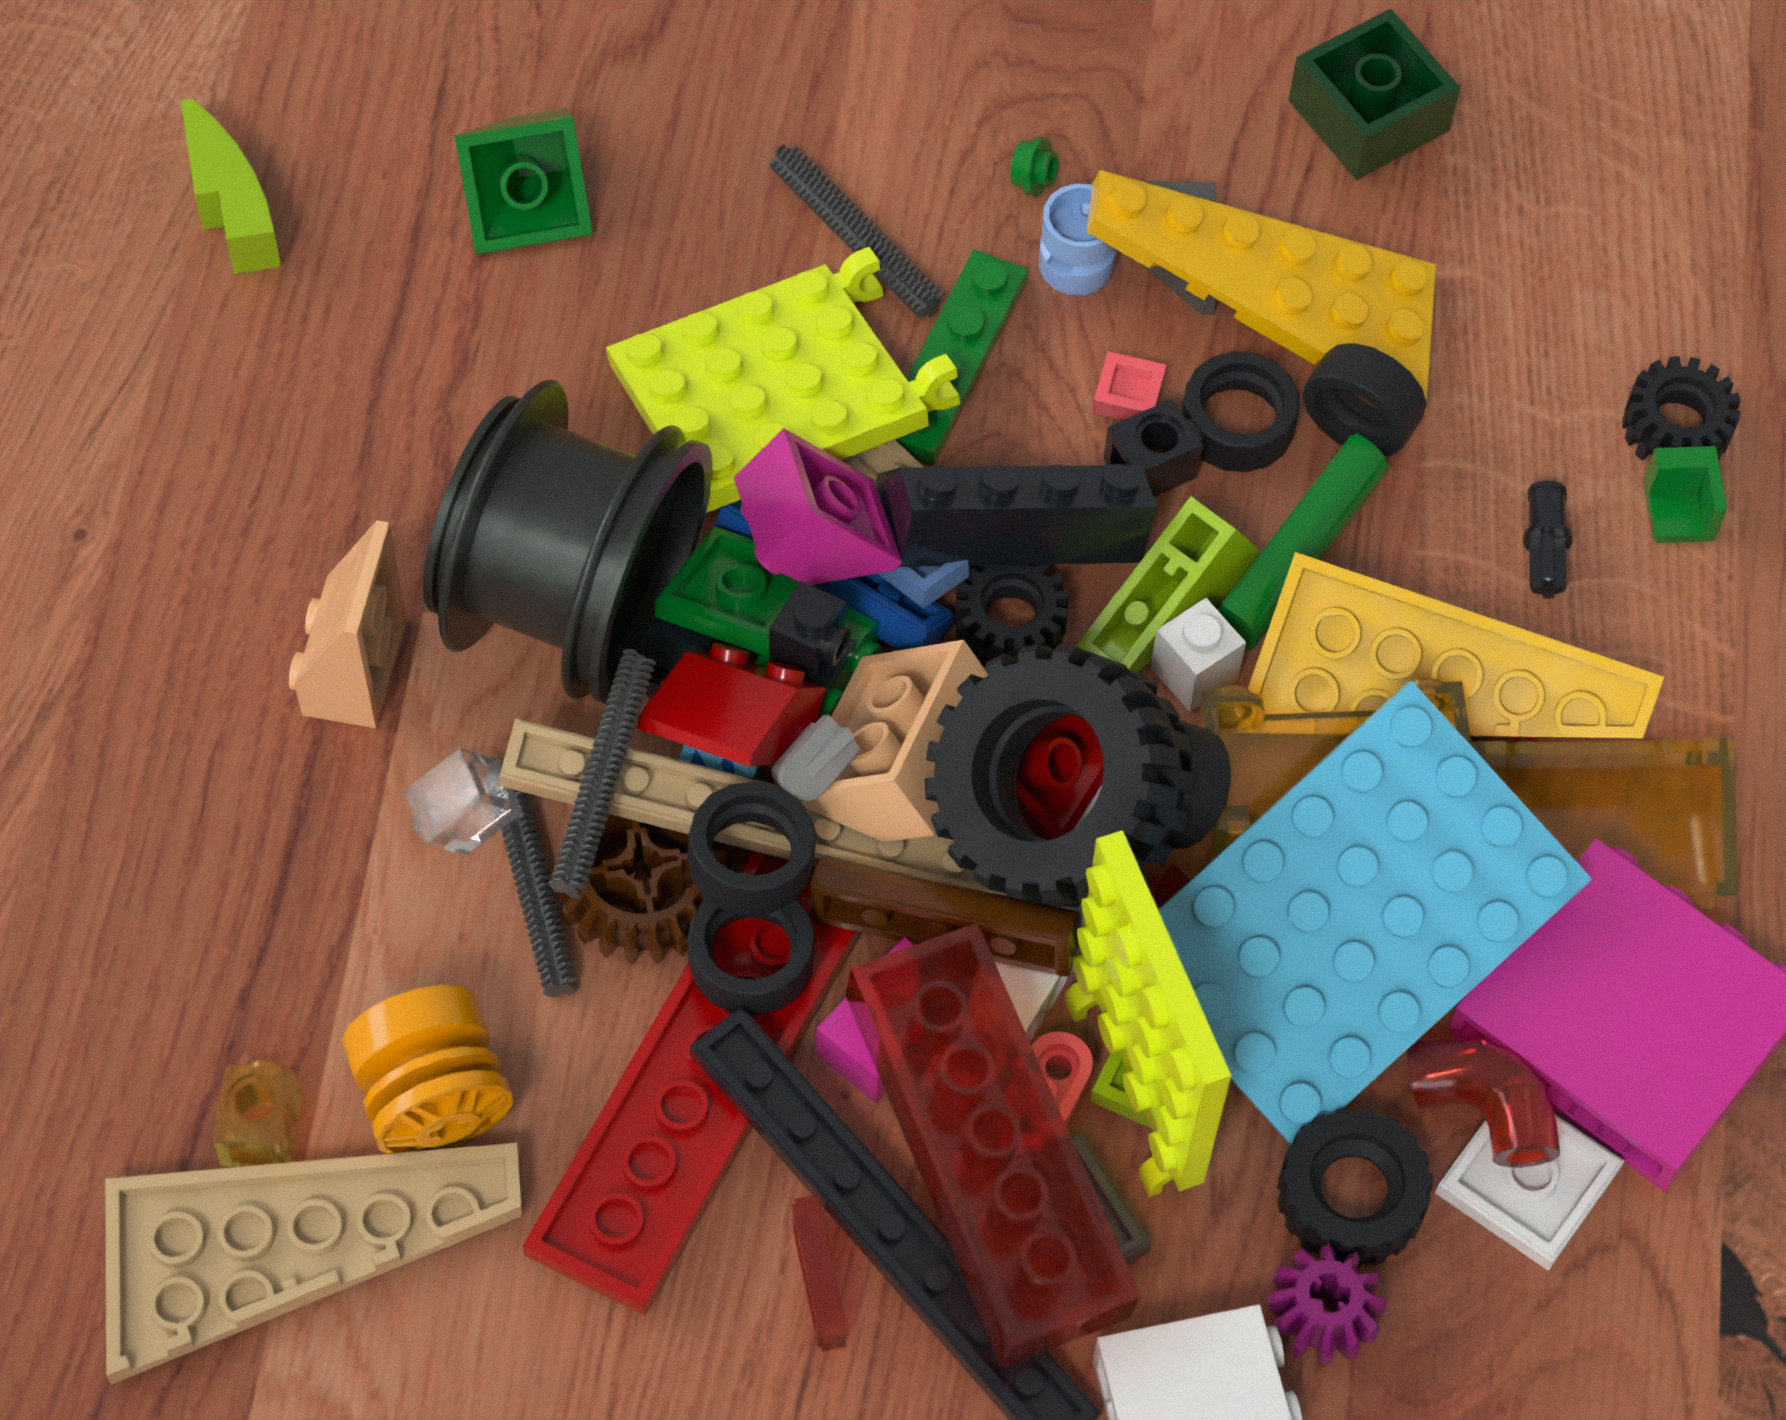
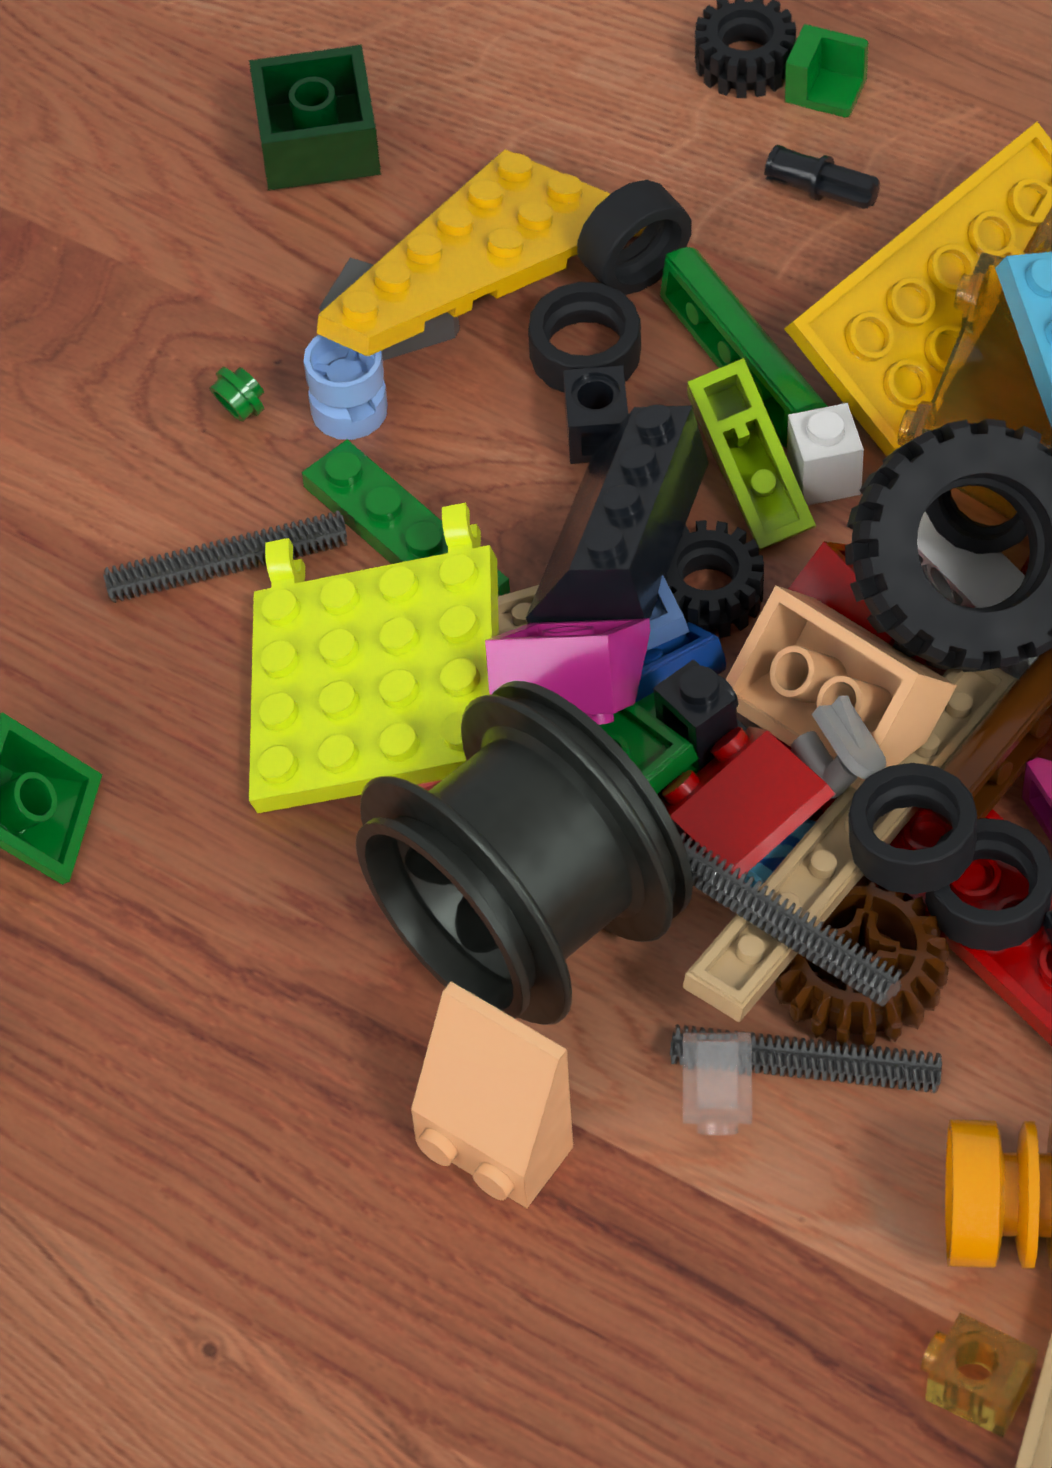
camera: 60 degrees left, 5 degrees down
coral plate [1092,351,1167,420] -> none

